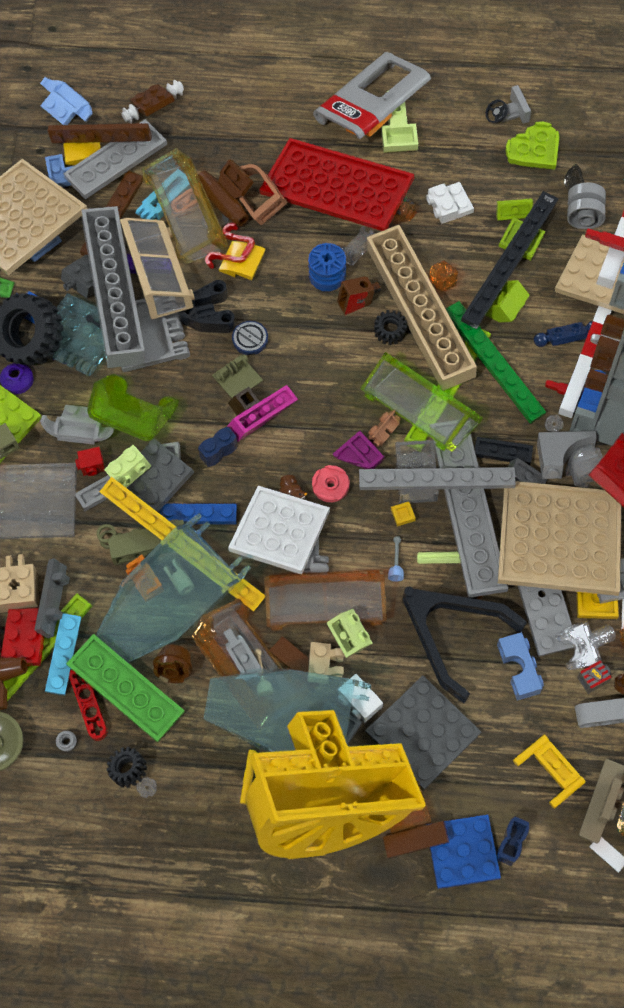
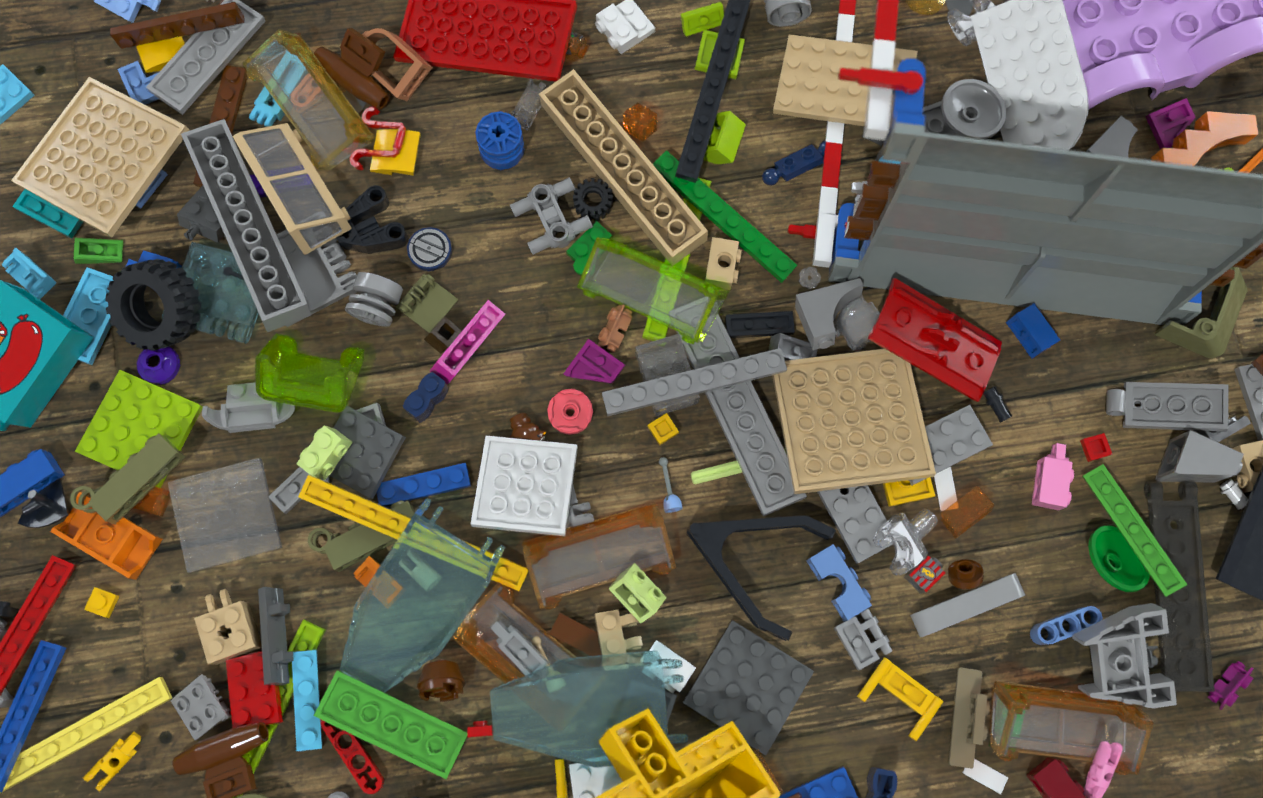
camera: 20 degrees left, 10 degrees up
red brick [75,447,105,476] -> none
reddish brown torso [337,276,381,315] -> none
none -> light grey wheel [345,272,403,327]
none -> red plate [467,720,494,737]
none -> light grey piece [510,177,593,255]
none -> green hinge [566,221,613,275]
none -> tan brick [704,237,742,290]
none -> light grey plate [834,608,893,670]

